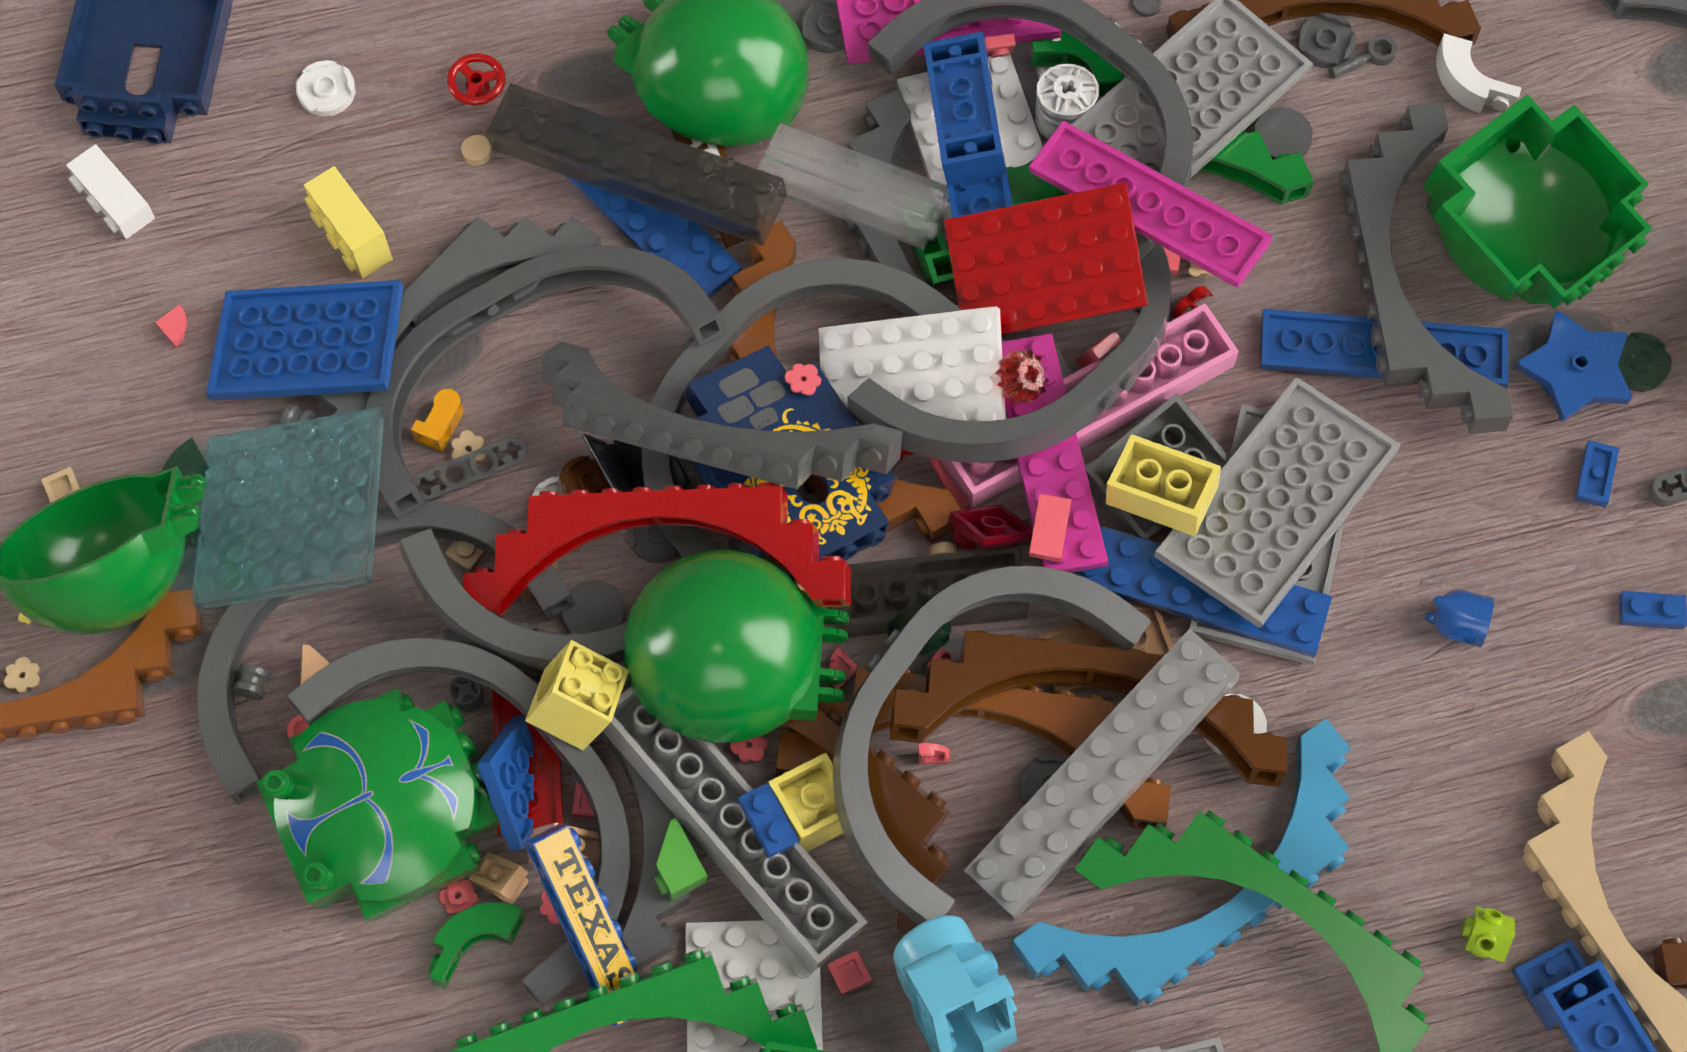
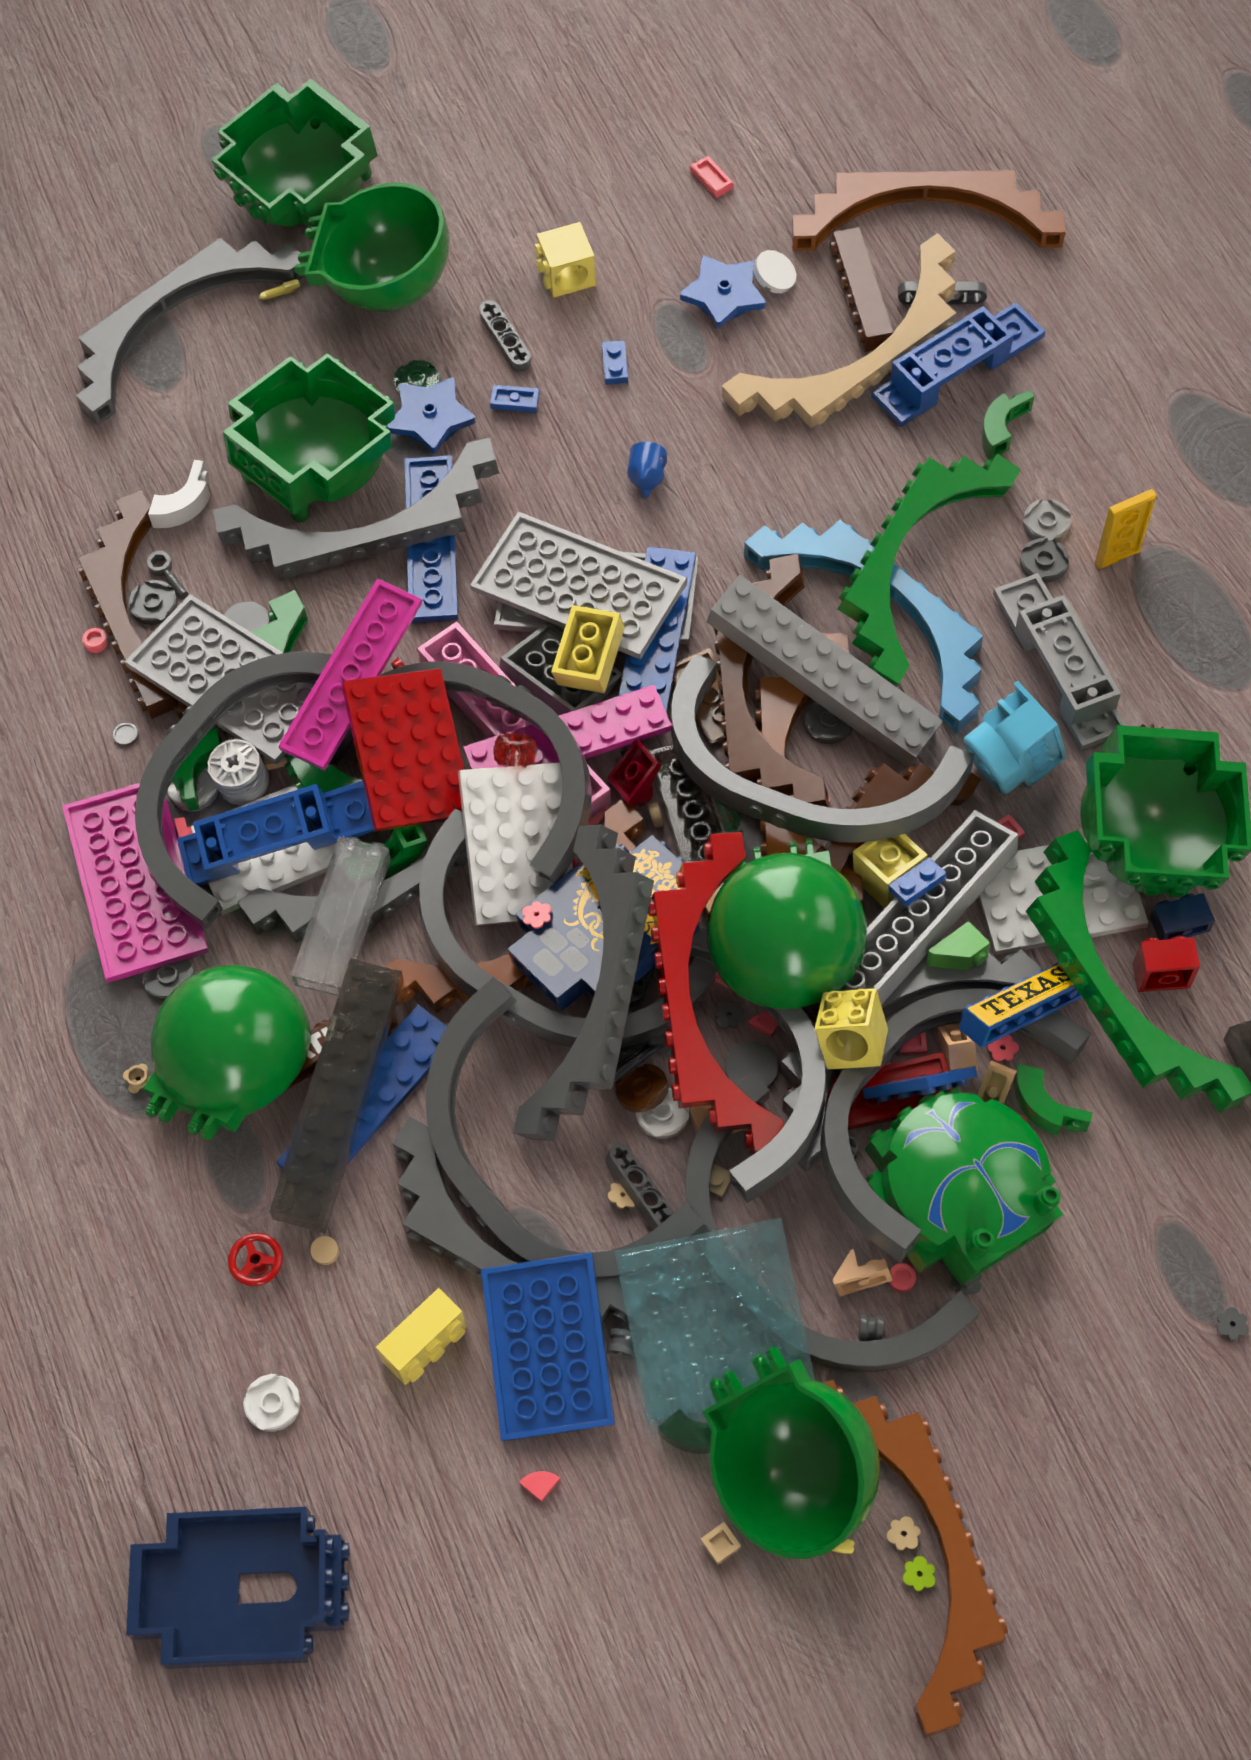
camera: 95 degrees left, 5 degrees down
white brick [66,144,155,239] -> none
light orange leg [411,389,463,453] -> none
coral tile [1028,494,1072,562] -> none
coral tile [1075,332,1122,369] -> none
lime brick [1461,906,1515,962] -> none

